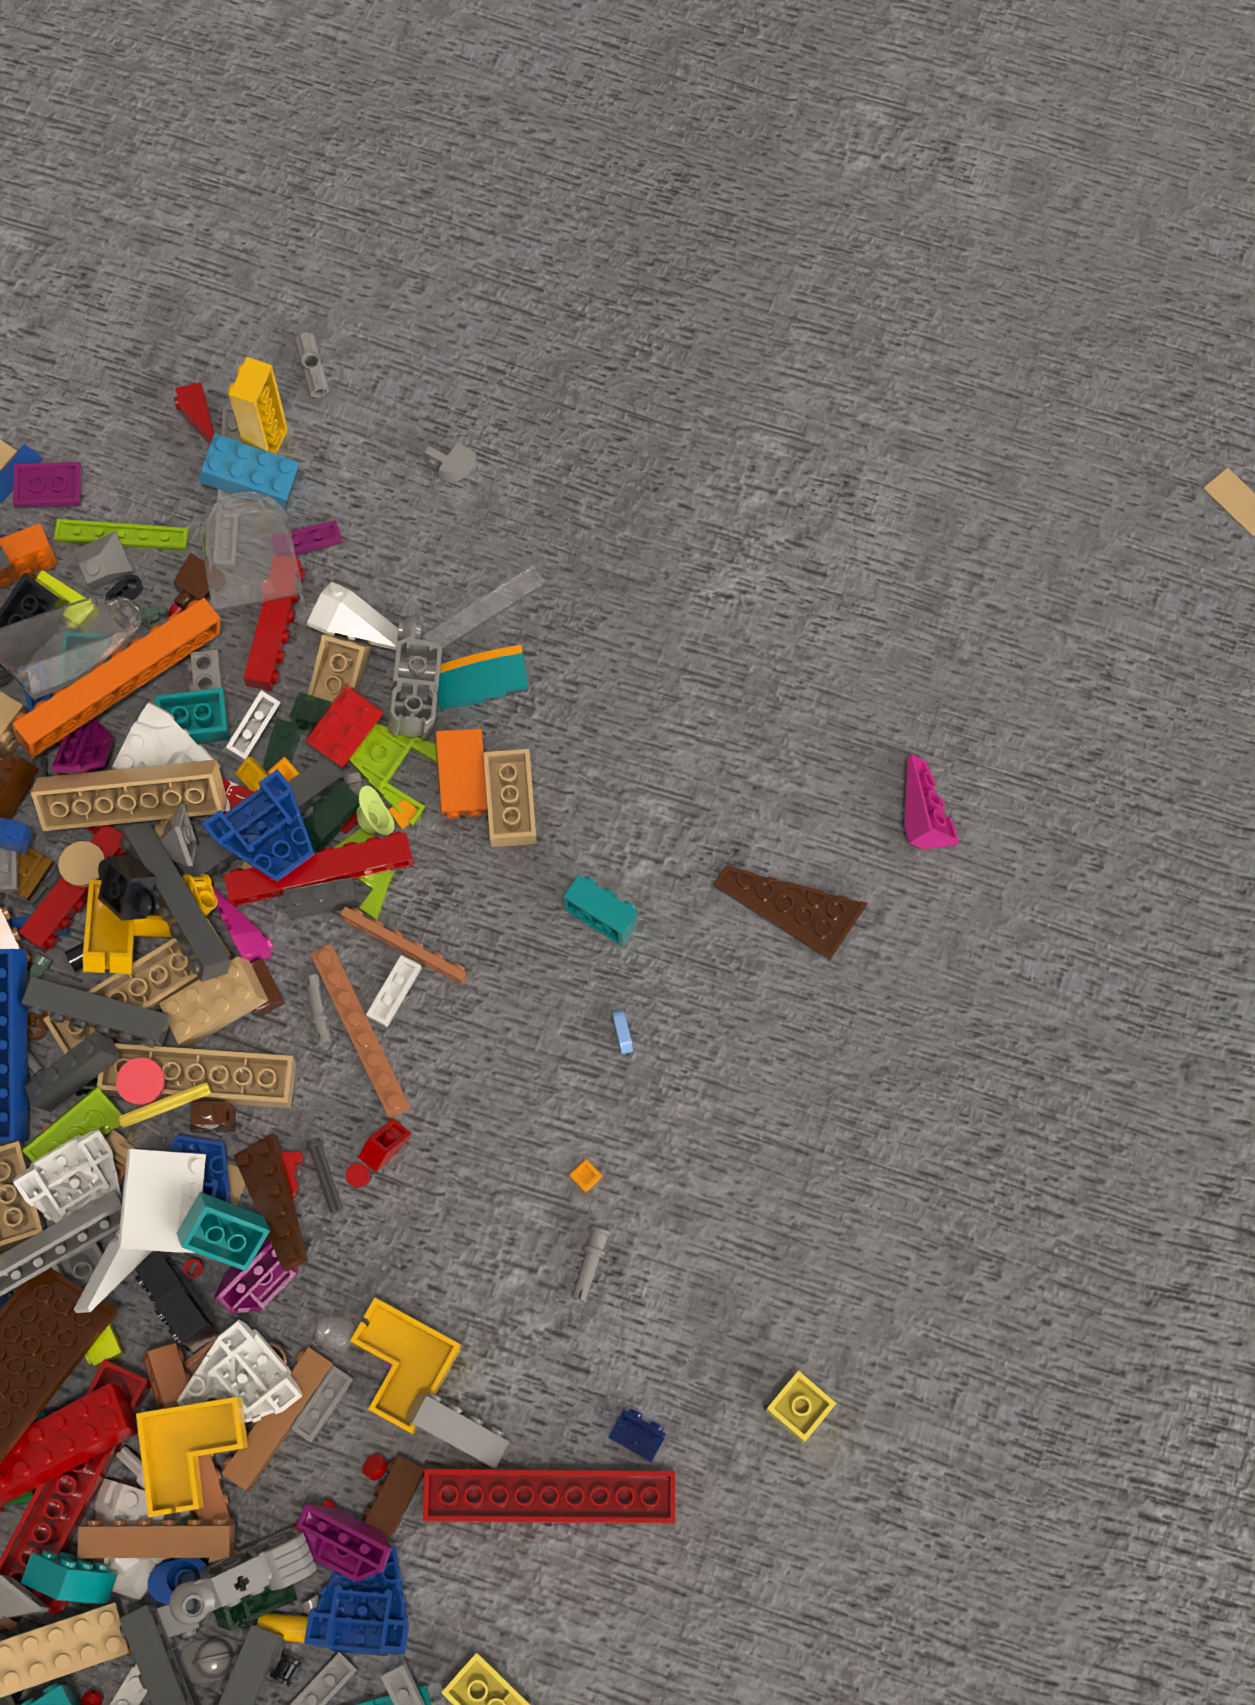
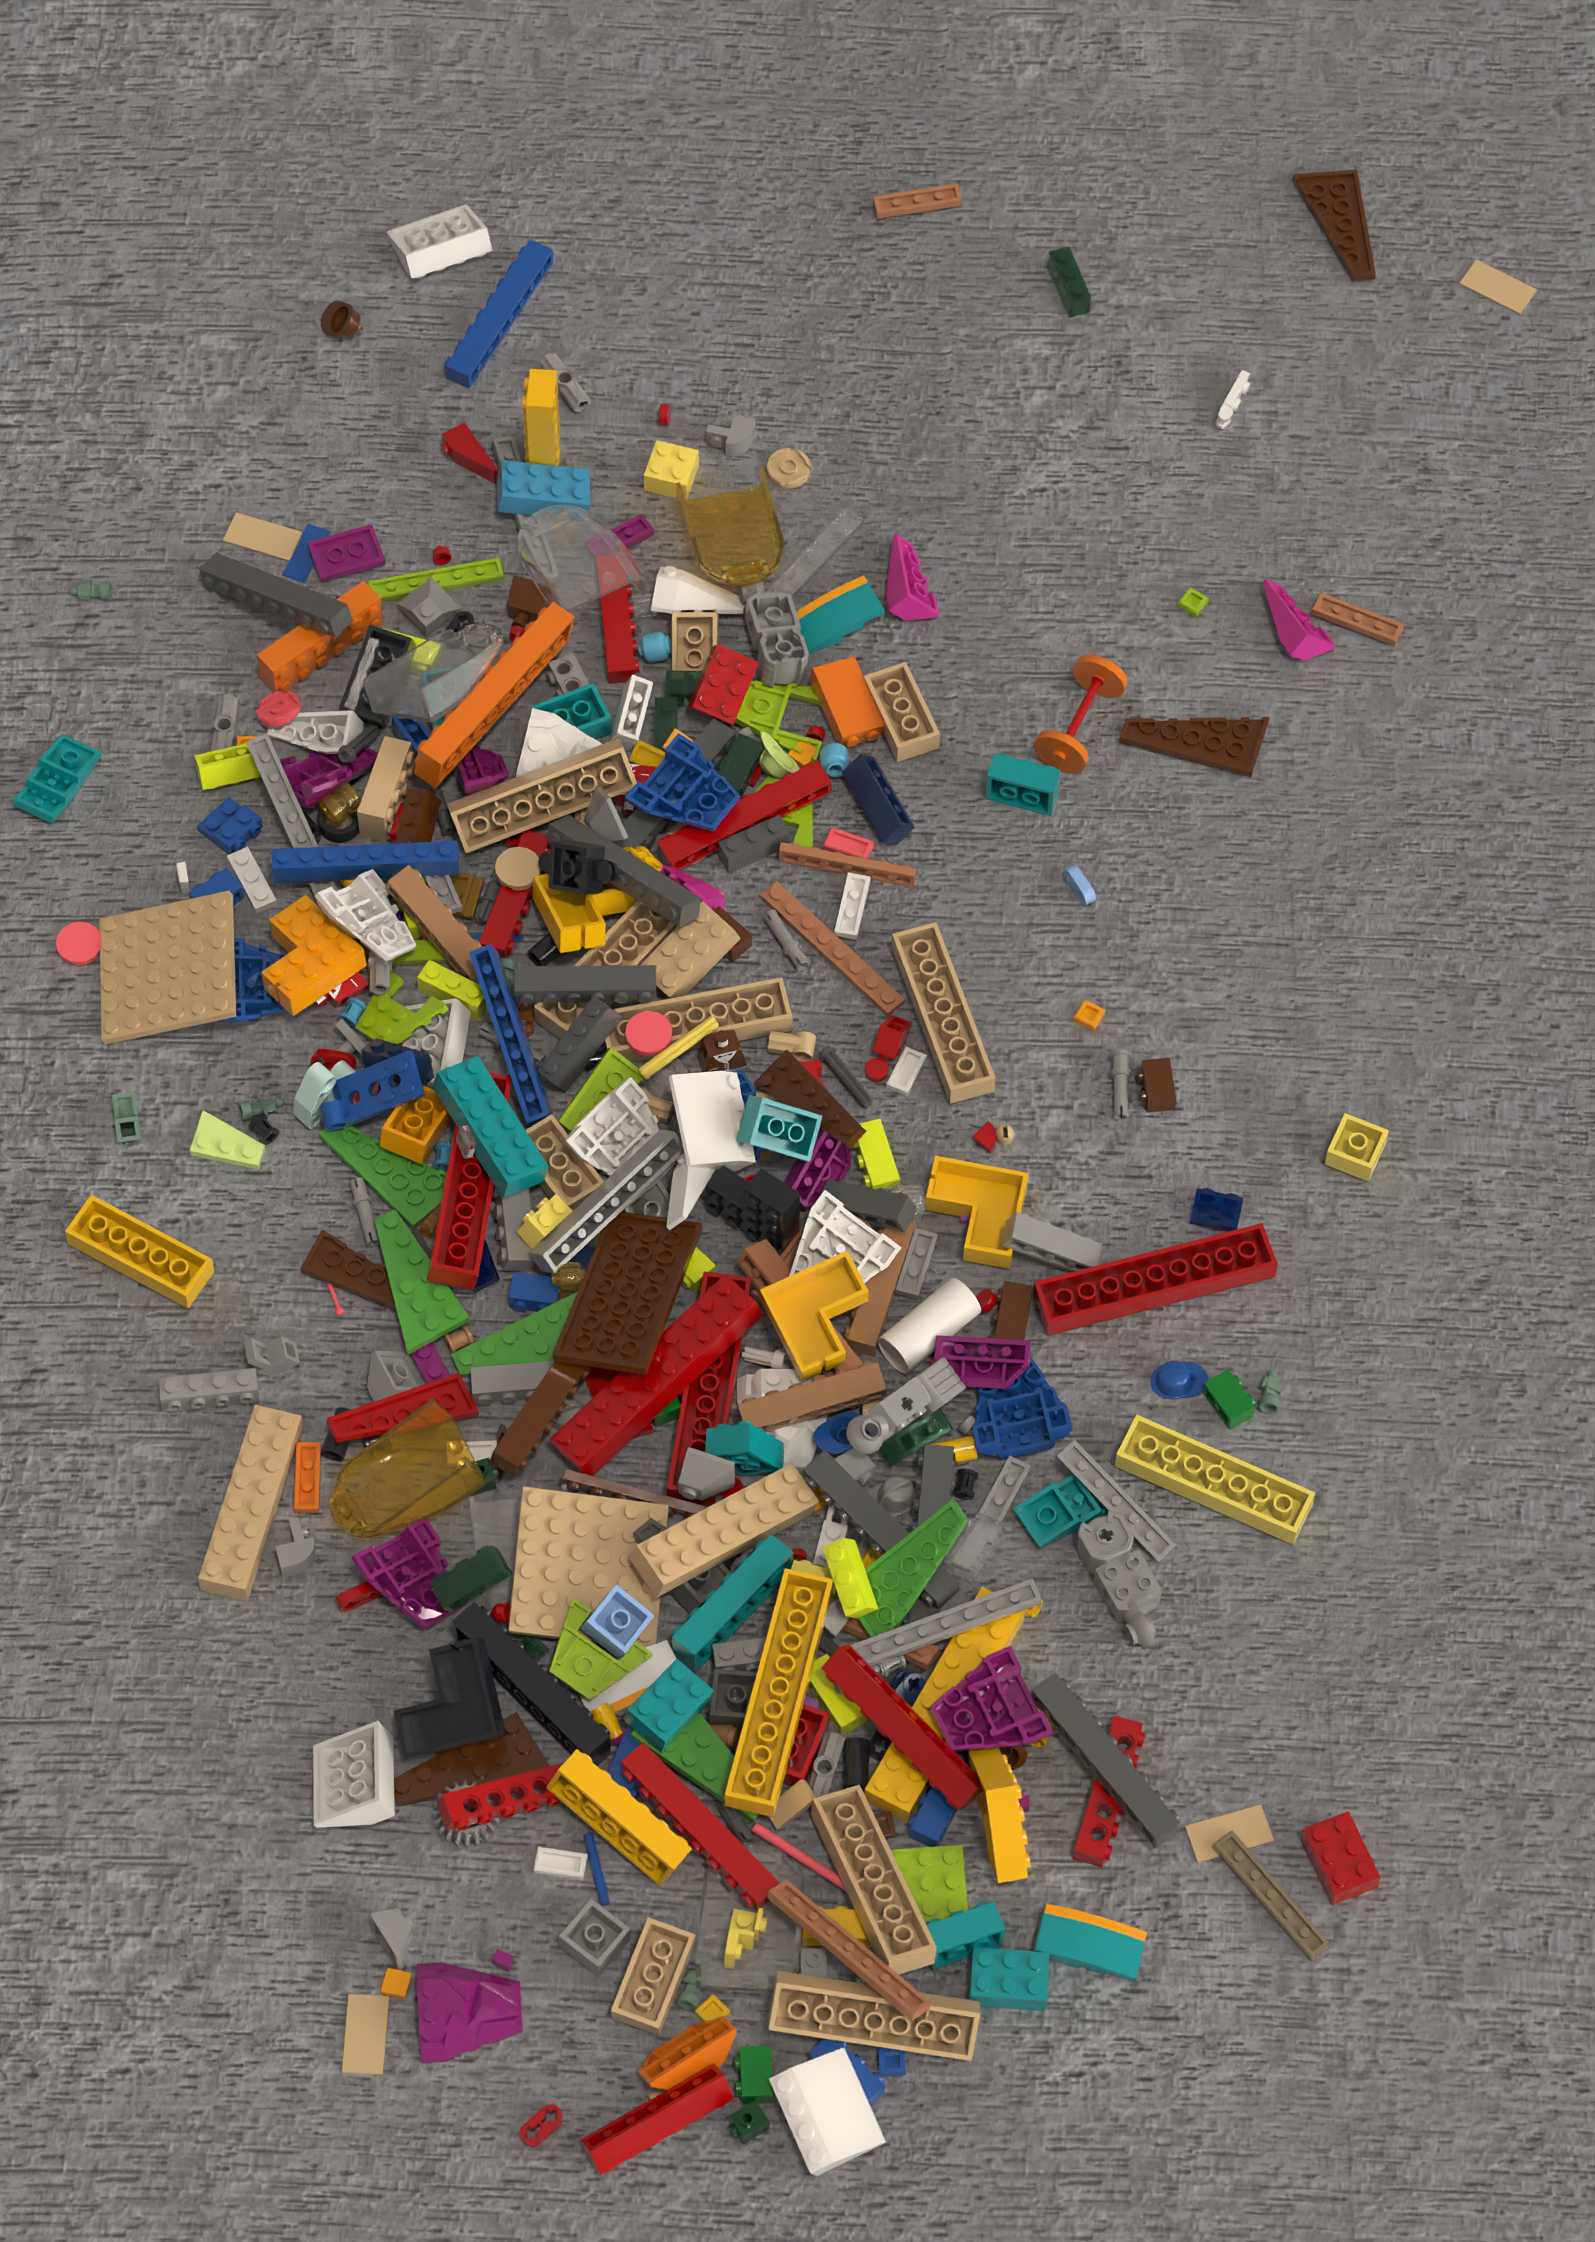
camera: 15 degrees left, 10 degrees down
none -> reddish brown piece [321,301,363,338]
none -> white slope [386,204,492,279]
none -> red hinge [433,546,452,565]
none -> blue brick [444,240,553,389]
none -> medium azure head [638,631,672,663]
none -> light yellow brick [644,440,699,501]
none -> red tile [659,403,671,426]
none -> clear yellow windscreen [676,467,784,586]
none -> tan tile [767,448,811,489]
none -> tan piece [768,1031,817,1062]
none -> red hinge [806,725,826,743]
none -> medium azure head [819,743,850,777]
none -> dark grey brick [821,1180,917,1232]
none -> coral tile [823,827,874,859]
none -> dark blue brick [842,754,915,845]
none -> neon yellow brick [852,1119,900,1192]
none -> nougat plate [873,183,962,219]
none -> white piece [878,1278,981,1374]
none -> dark pink wedge [886,534,939,621]
none -> white tile [886,1047,927,1096]
none -> tan brick [892,922,996,1104]
none -> red tile [972,1121,996,1154]
none -> tan hinge [996,1124,1014,1145]
none -> orange piece [1033,654,1128,774]
none -> clear green brick [1048,246,1091,318]
none -> reddish brown brick [1137,1058,1176,1113]
none -> blue piece [1151,1361,1209,1399]
none -> lime tile [1177,587,1209,617]
none -> green brick [1203,1369,1256,1430]
none -> white hinge [1215,370,1251,430]
none -> sand green piece [1259,1369,1282,1414]
none -> reddish brown wing [1292,169,1376,281]
none -> nougat plate [1312,592,1404,646]

